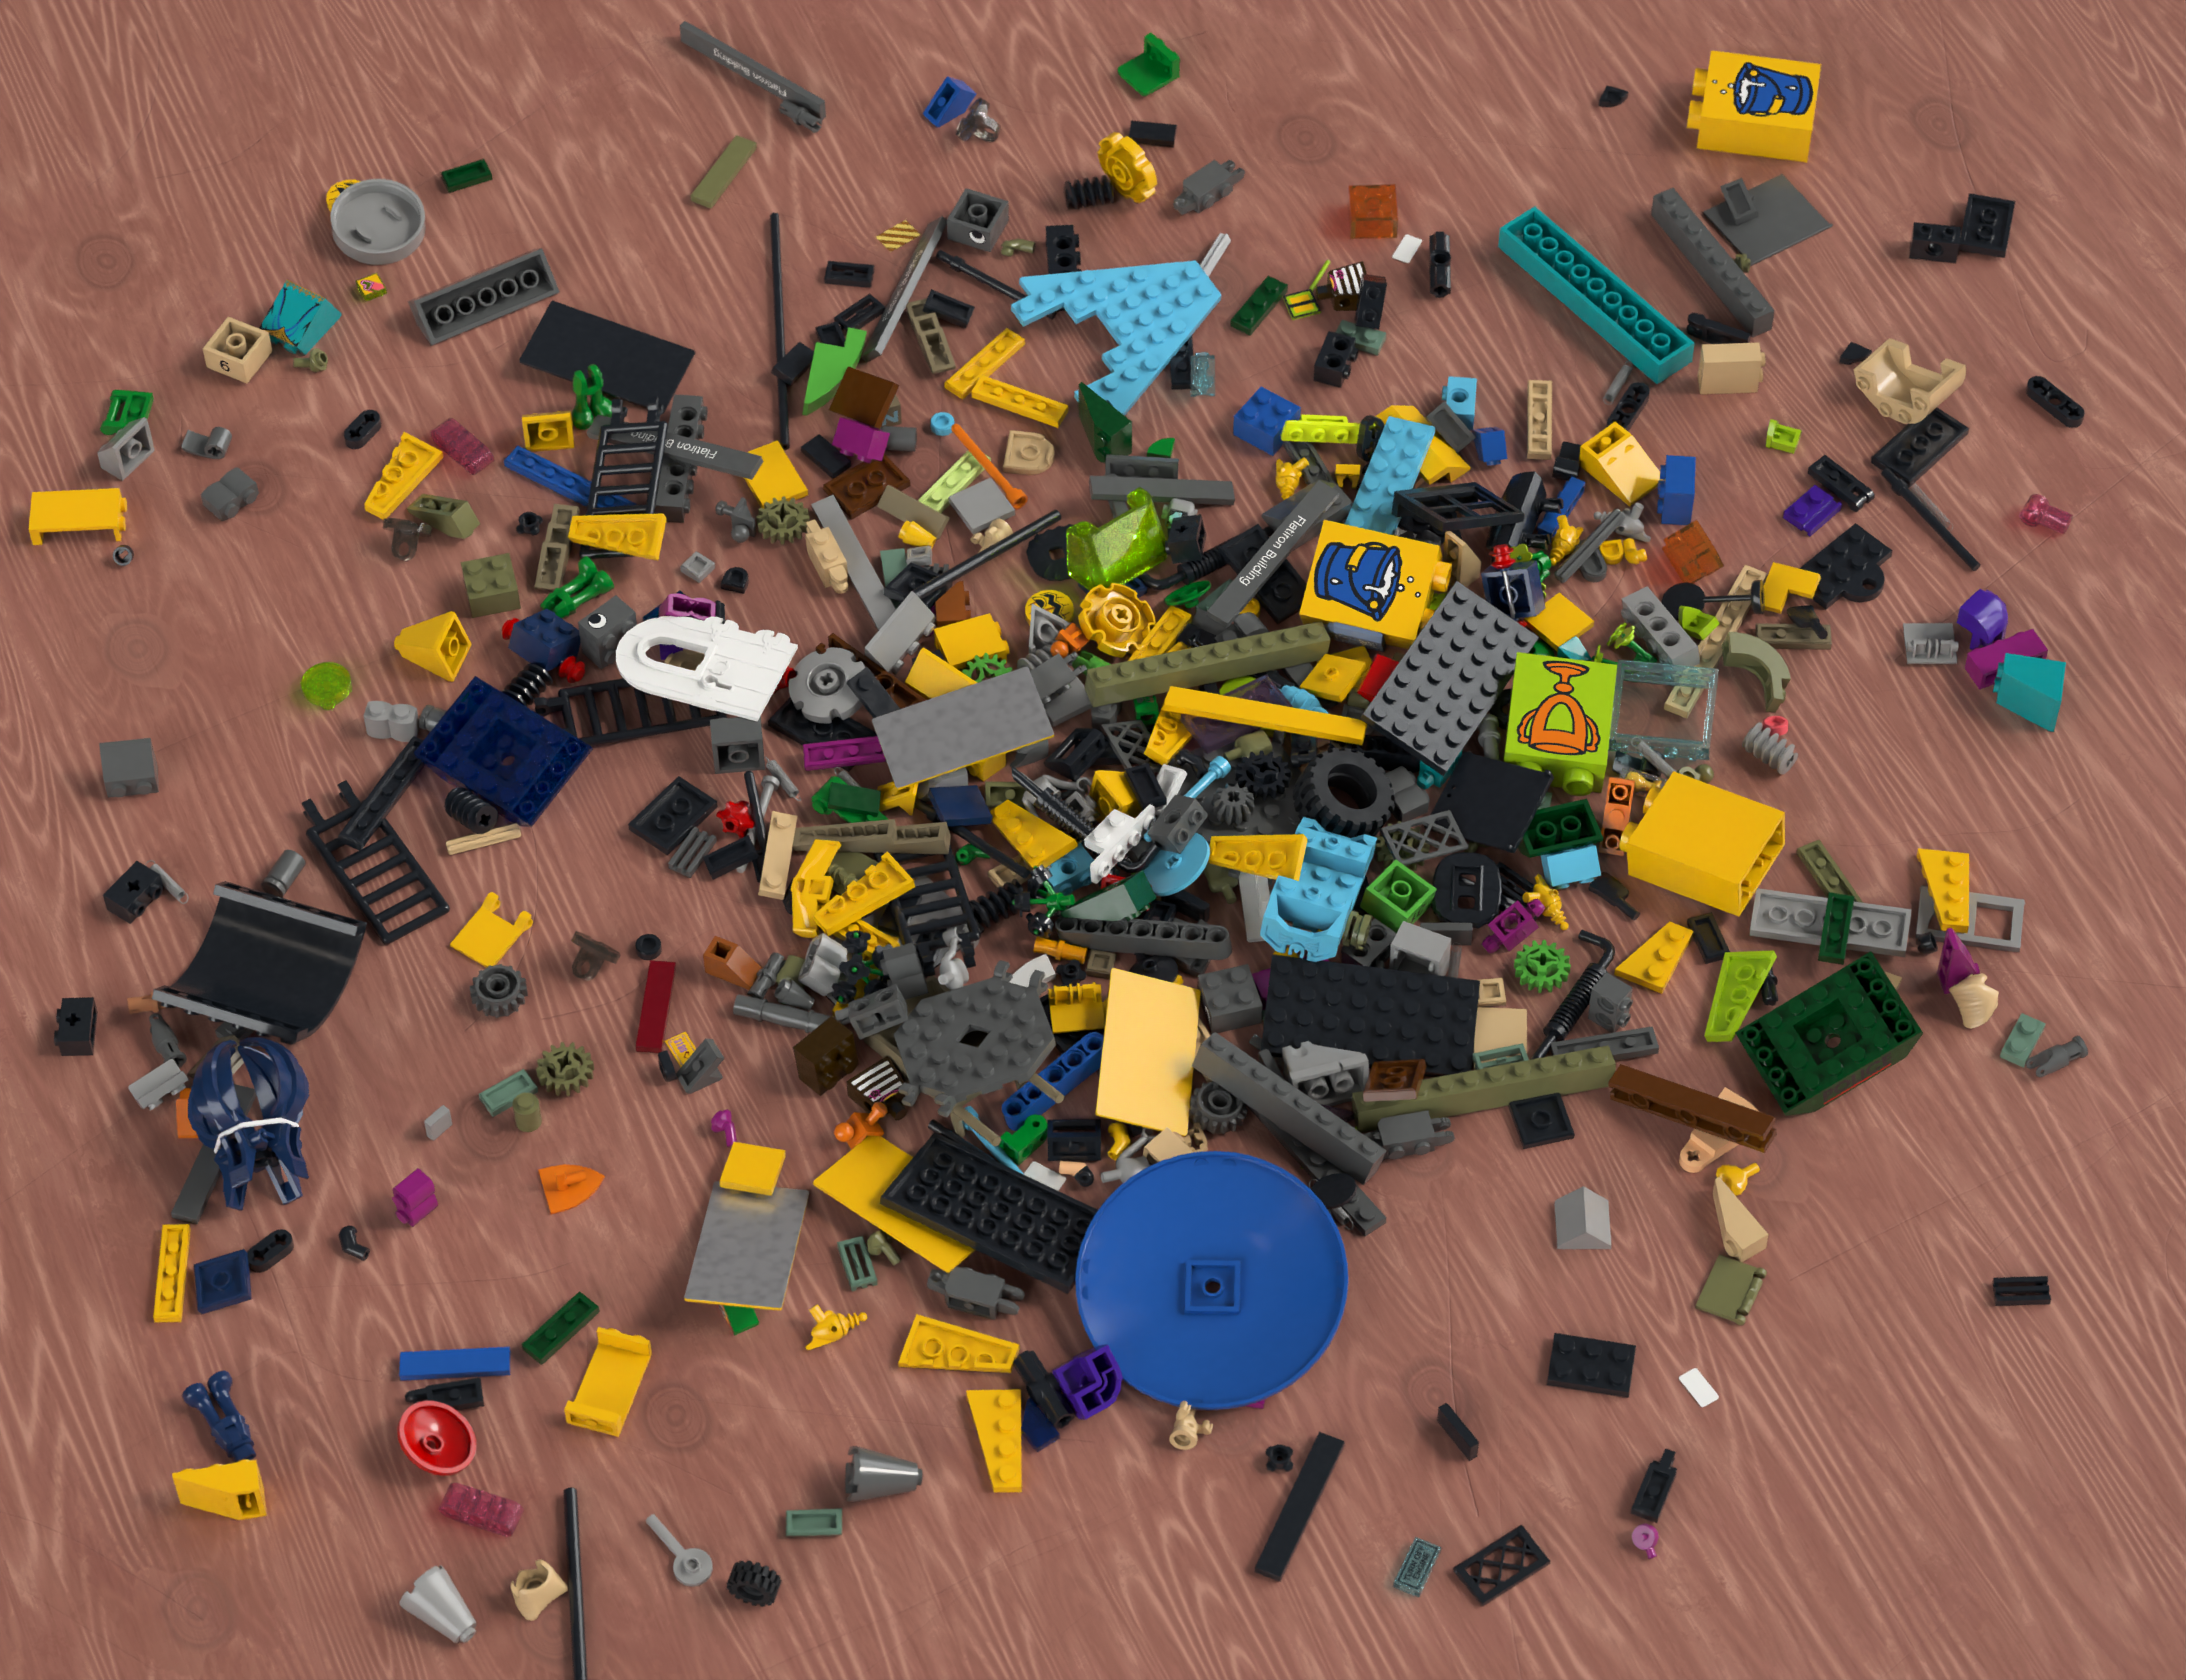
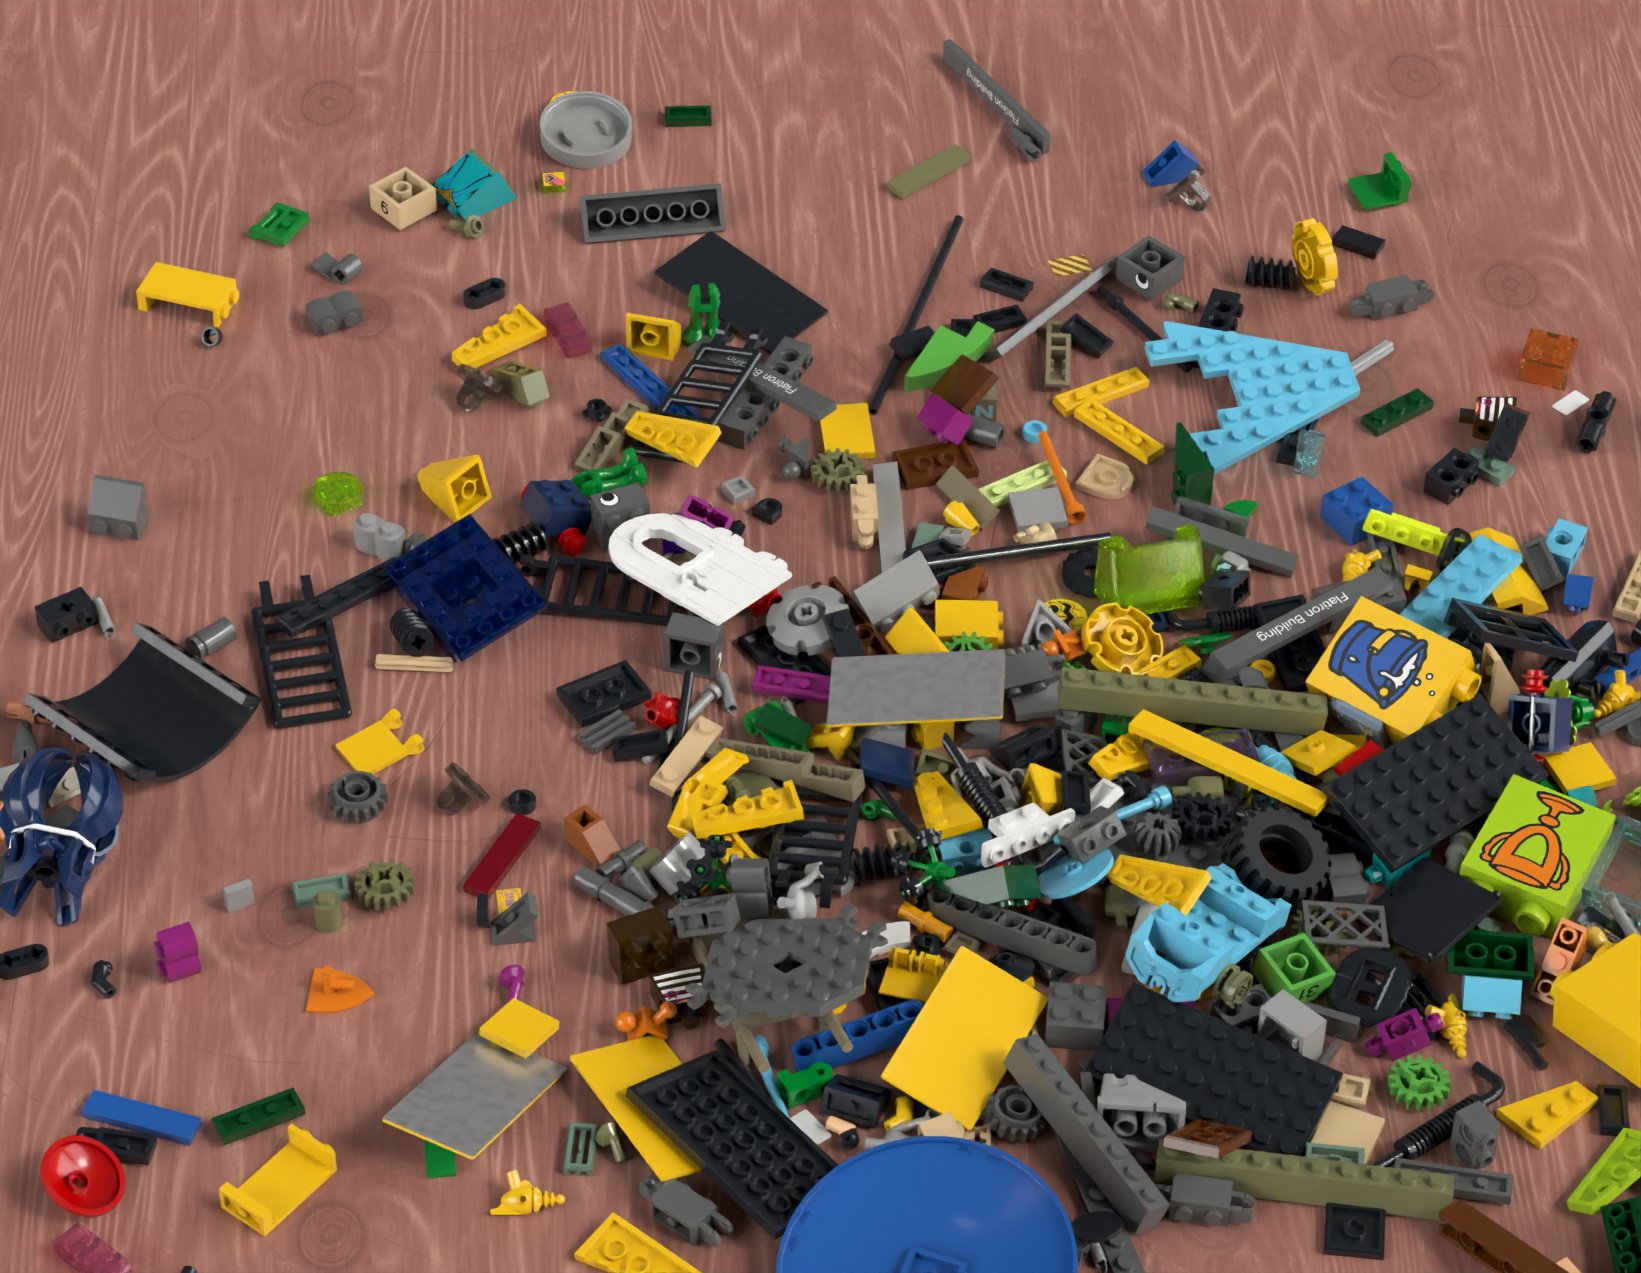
camera: 20 degrees right, 10 degrees down
light grey slope [97,417,155,481] -> none
olive brick [461,553,521,618] -> none
black tile [801,434,851,479] -> none
piece [1283,260,1330,320] -> none

